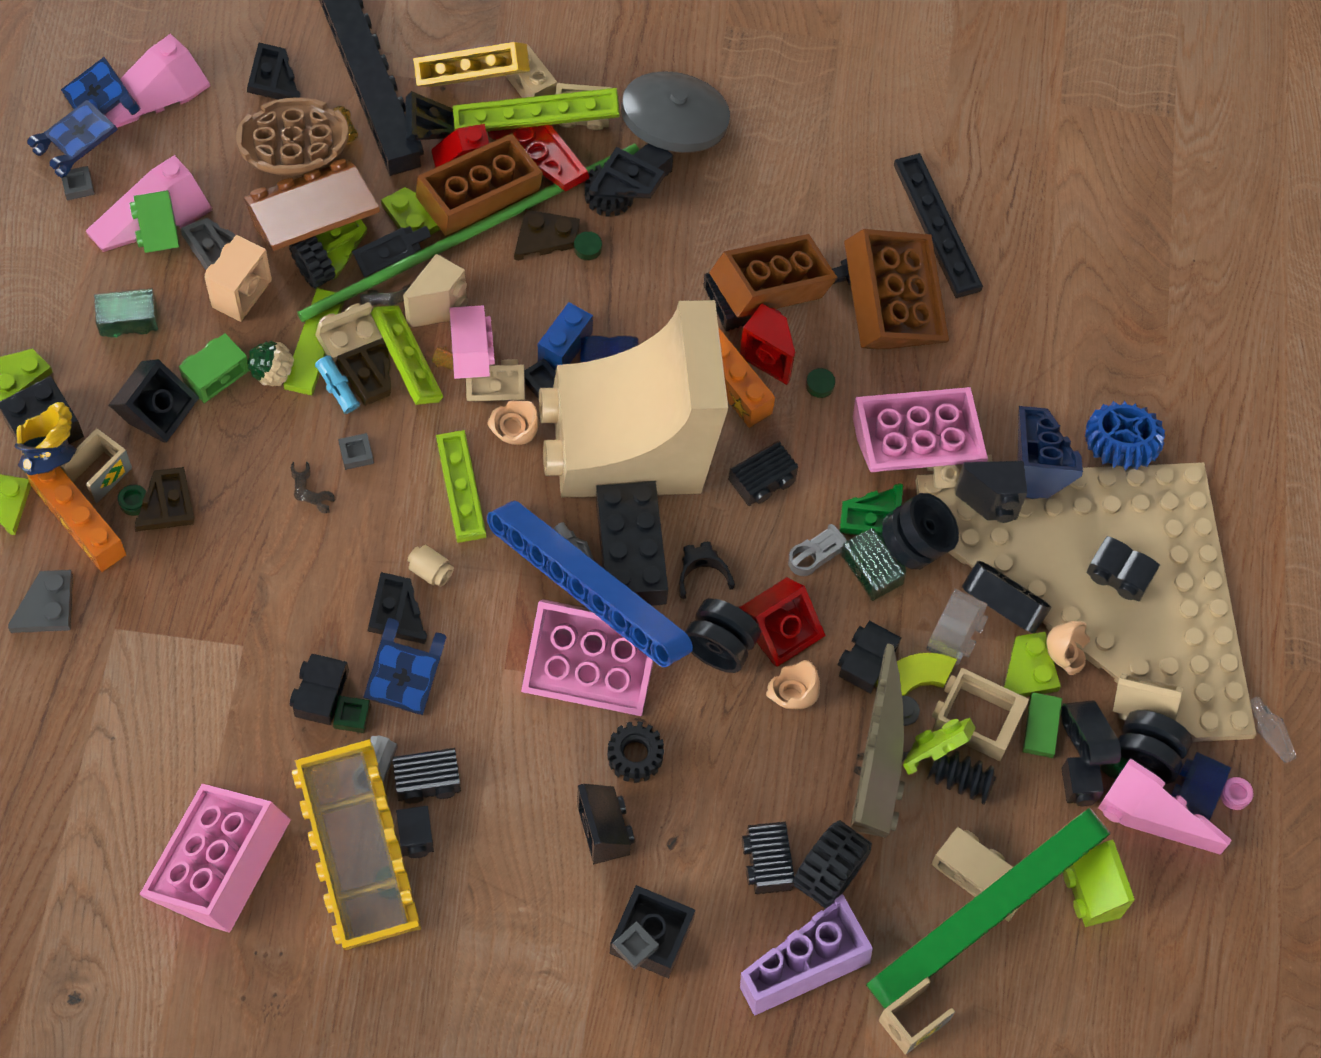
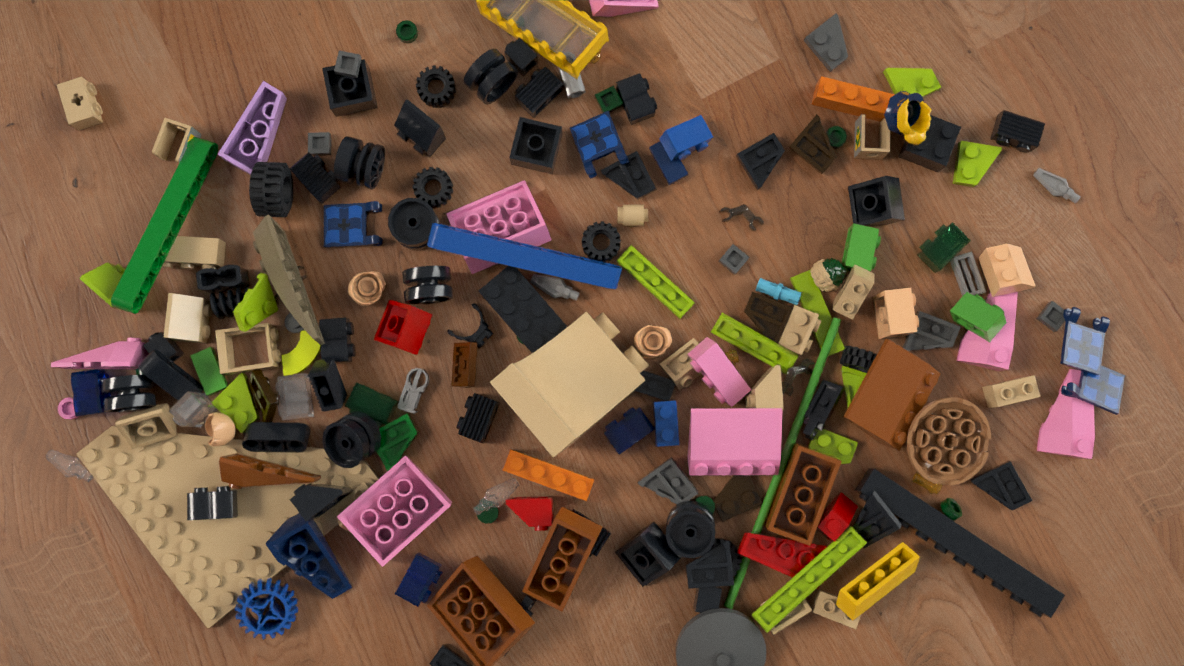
camera: 150 degrees right, 20 degrees up
none -> tan slope [164,293,213,343]
none -> clear brick [169,391,218,427]
none -> black brick [196,265,250,294]
none -> dark orange wedge [219,453,321,489]
none -> dark brown wing [248,369,279,422]
none -> black brick [307,358,348,412]
none -> dark grey tile [308,132,331,156]
none -> dark blue flag [324,201,383,248]
none -> black wheel [334,136,385,190]
none -> black wheel [388,198,440,250]
none -> clear blue brick [395,552,443,607]
none -> dark green tile [396,20,418,43]
none -> black tyre [416,65,456,108]
none -> reddish brown bracket [451,342,477,388]
none -> black wheel [463,48,518,105]
none -> clear piece [473,478,519,515]
none -> black brick [509,117,563,175]
none -> black tyre [582,221,621,262]
none -> black slope [615,522,682,587]
none -> dark grey wing [638,457,699,504]
none -> dark blue tile [649,141,688,185]
none -> blue brick [659,115,713,161]
none -> black wheel [666,501,716,558]
none -> bright pink slope [687,408,782,476]
none -> black wing [736,133,785,191]
none -> tan brick [833,265,875,320]
none -> dark green tile [940,498,962,521]
none -> light grey tile [949,252,986,296]
none -> light nougat slope [978,244,1036,297]
none -> tan brick [982,375,1041,408]

